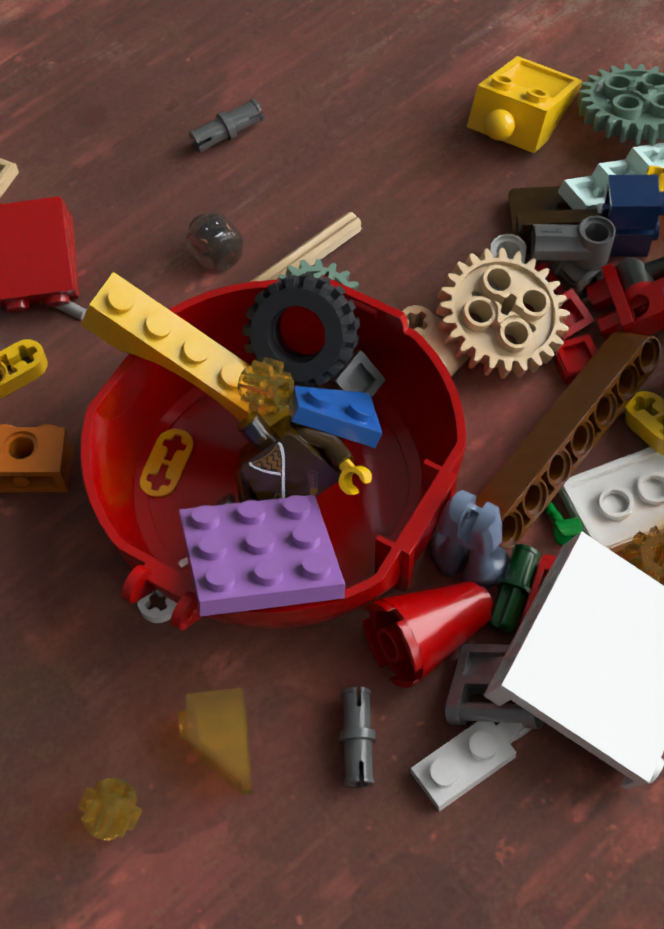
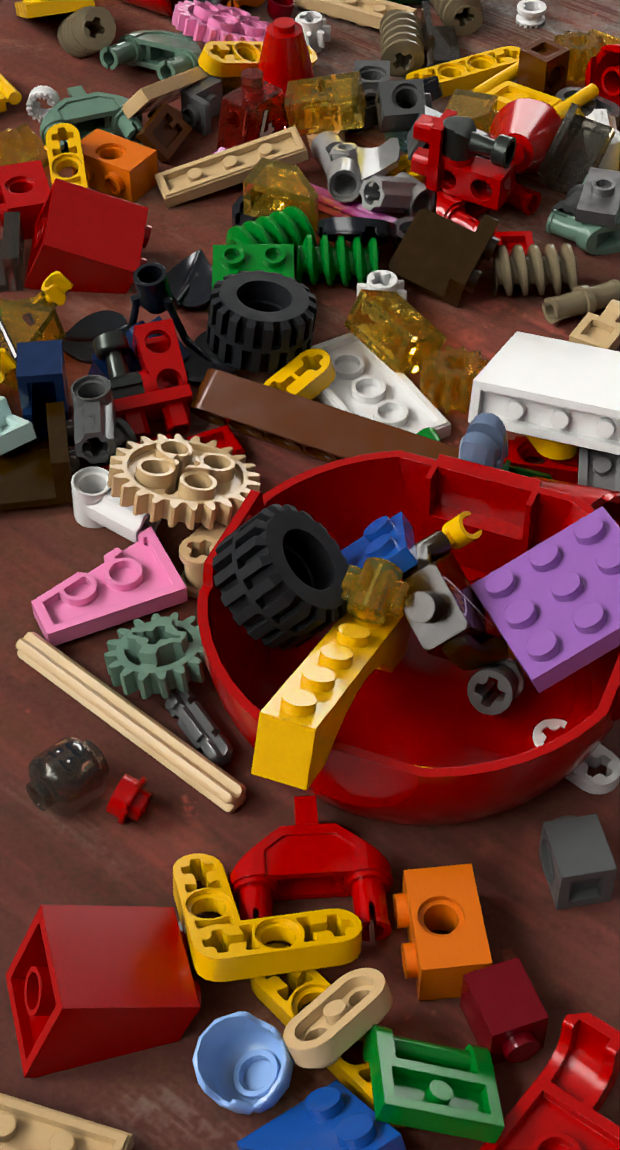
camera: 100 degrees left, 15 degrees down
none -> bright pink wing [31,526,188,646]
none -> red plate [106,773,153,825]
none -> yellow beam [173,853,362,982]
none -> red connector [229,795,393,945]
none -> dark grey brick [538,814,617,910]

